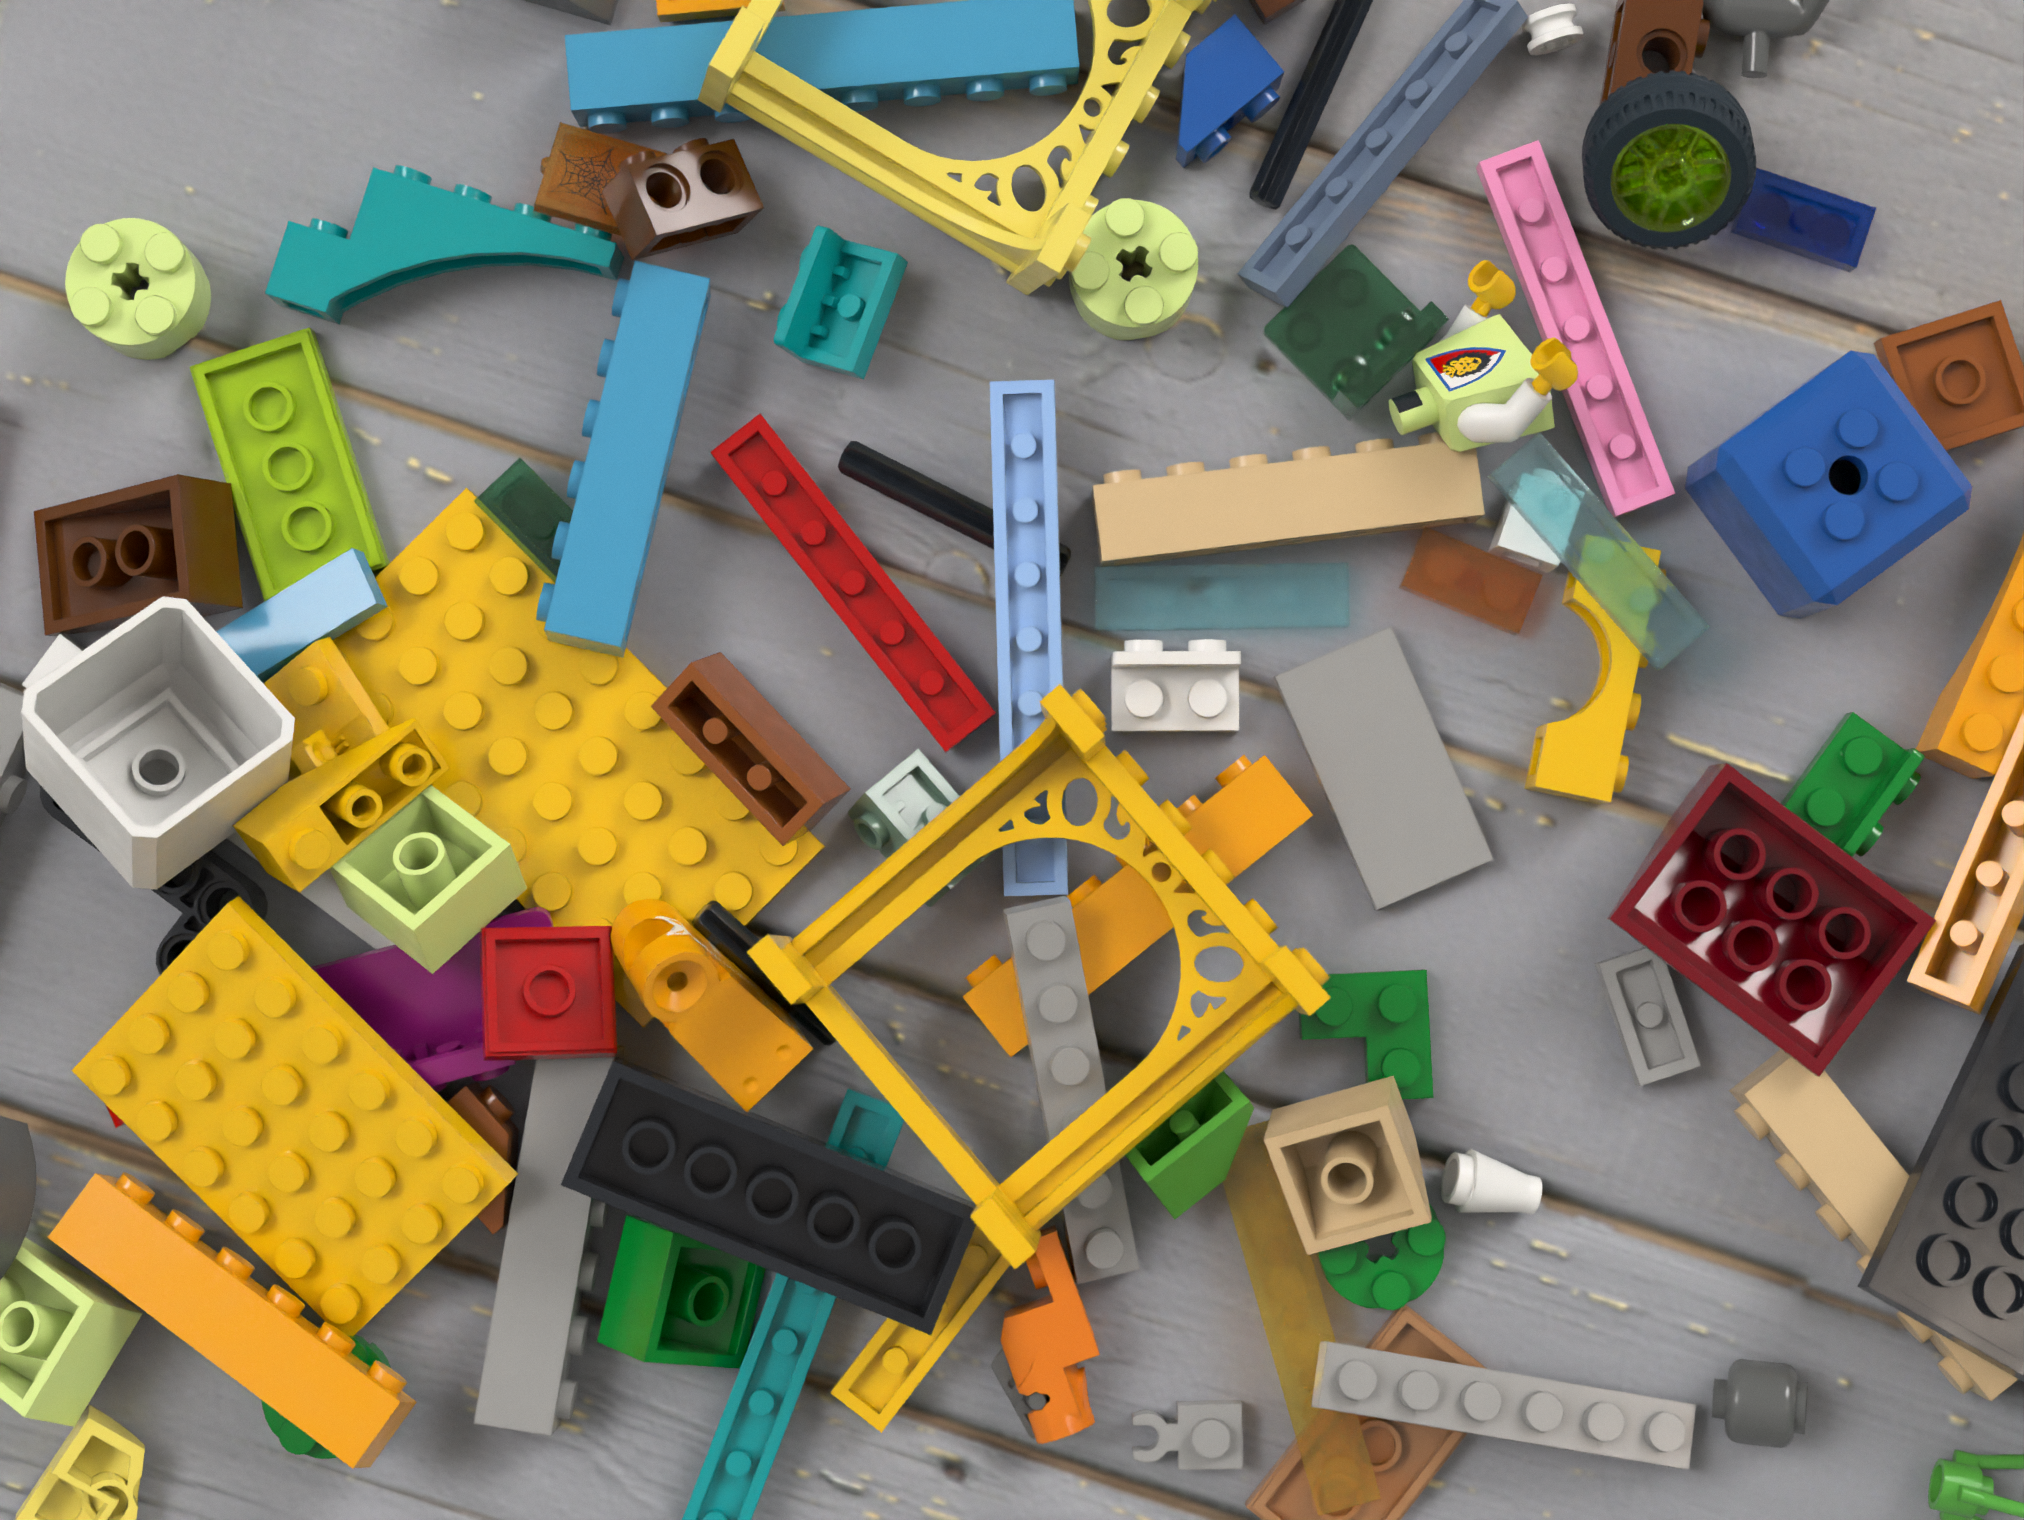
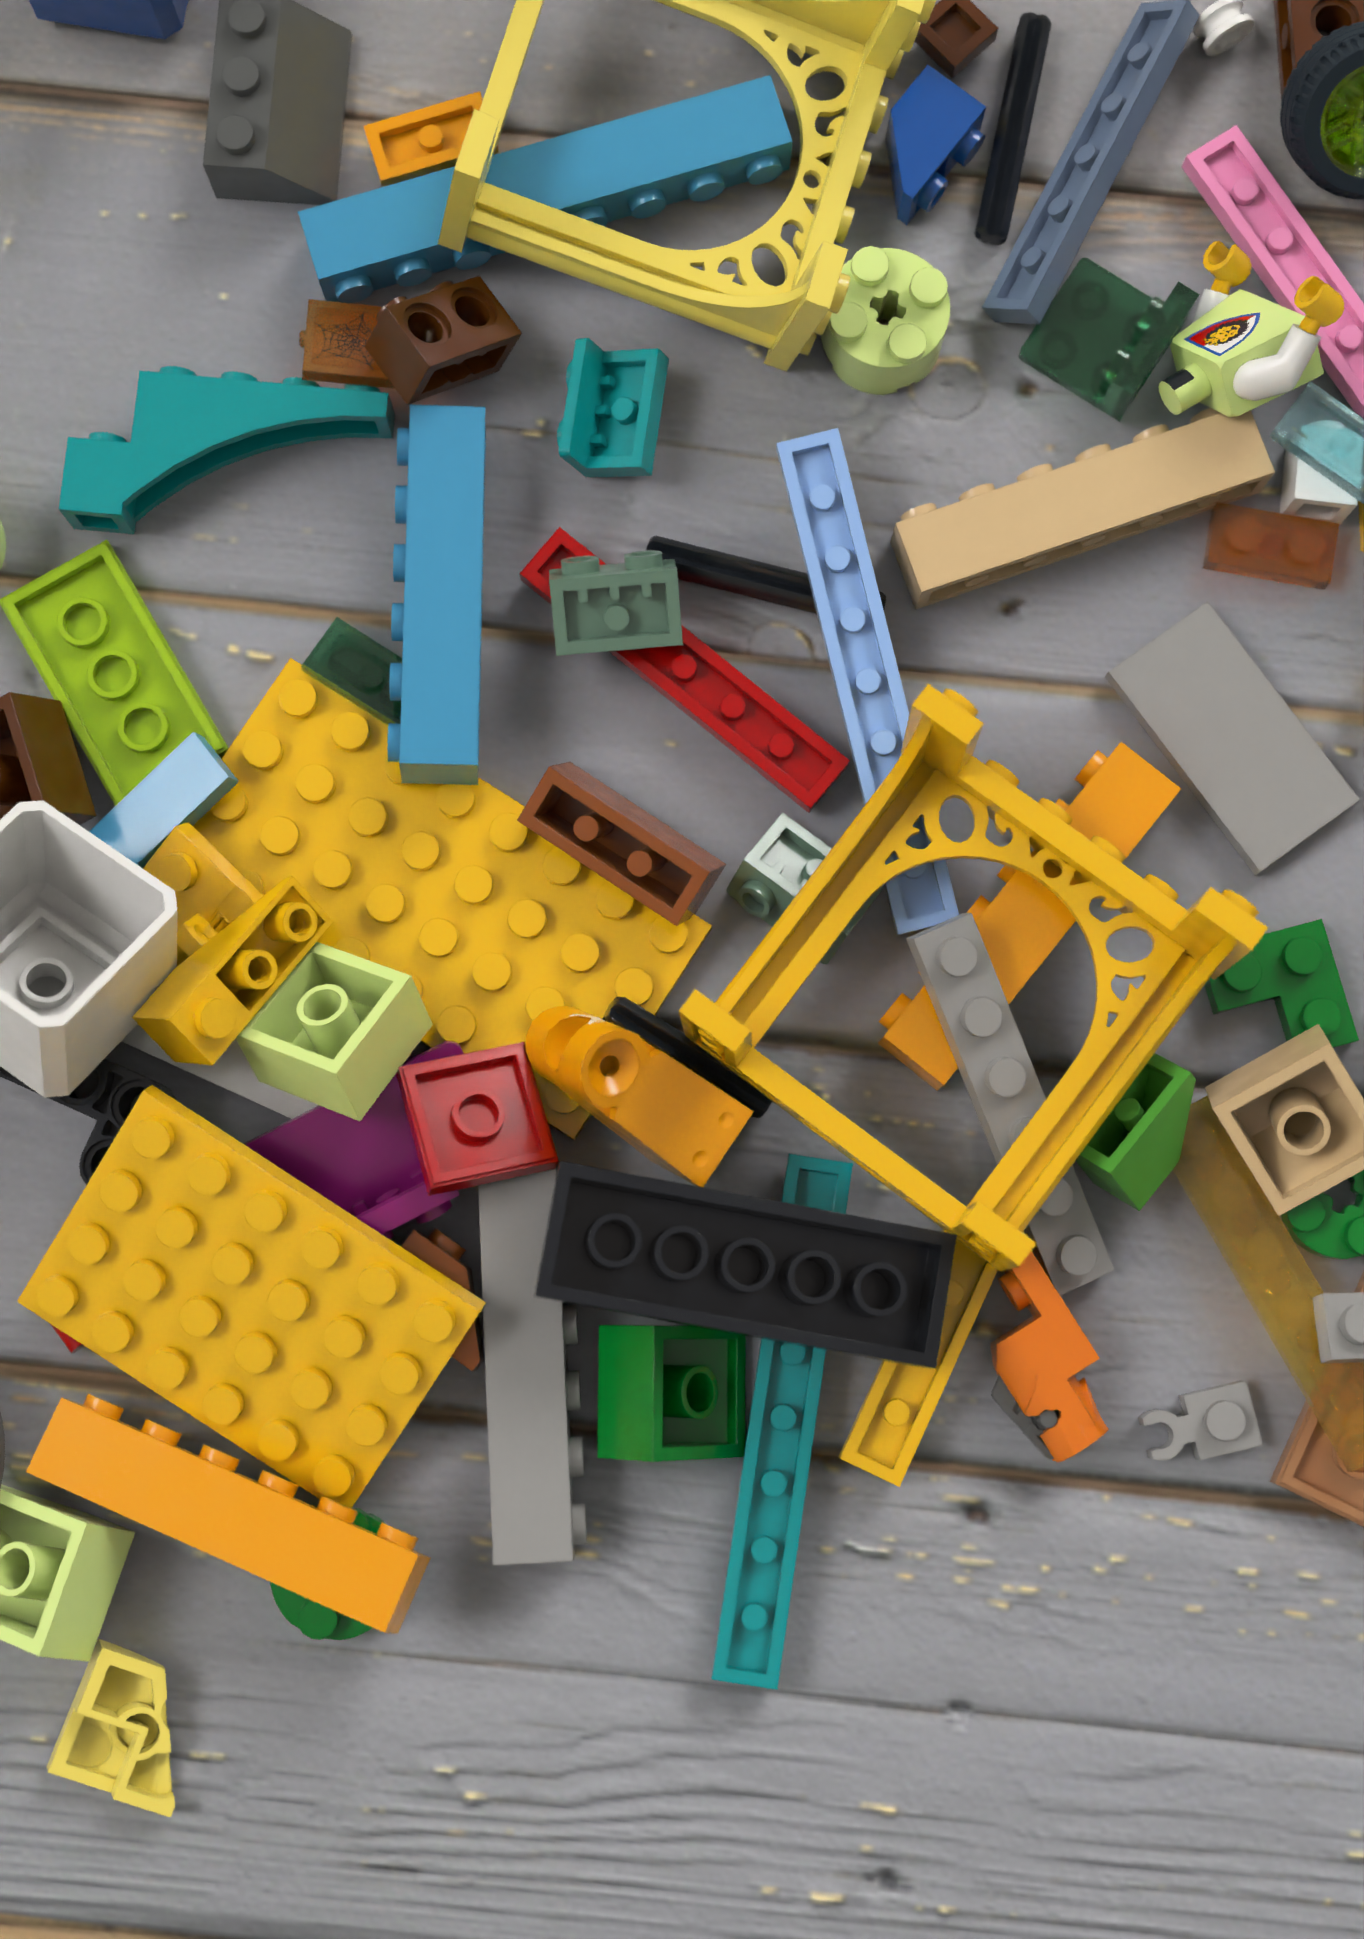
camera: 15 degrees left, 5 degrees down
clear light blue tile [1094,562,1350,632] -> none
white bracket [1111,639,1241,732] -> none
none -> sand green bracket [549,550,683,656]

